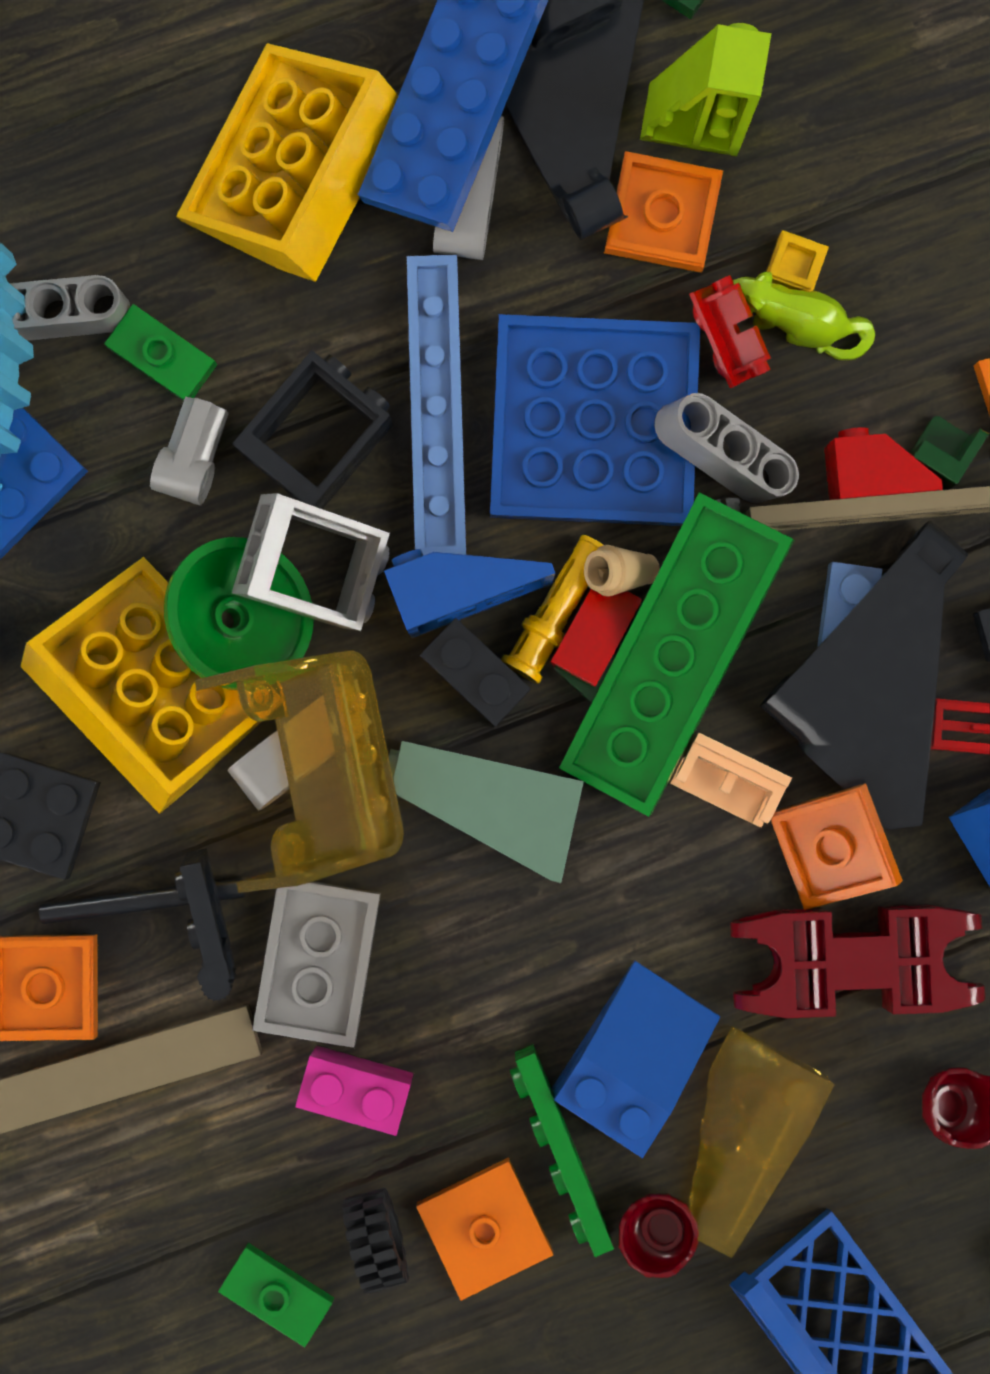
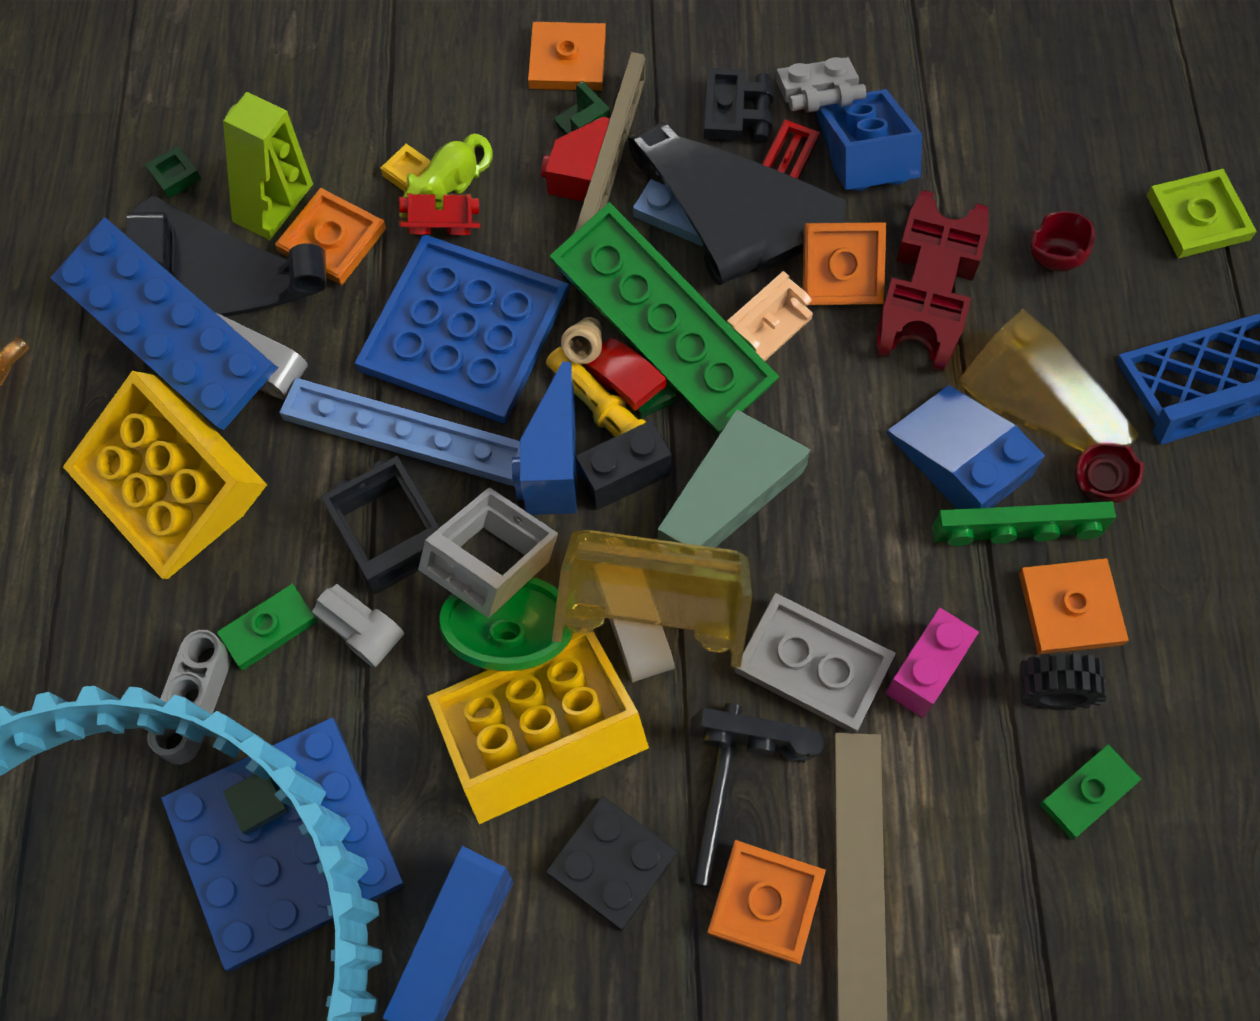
camera: 70 degrees left, 20 degrees down
light grey beam [654,393,799,503] -> none

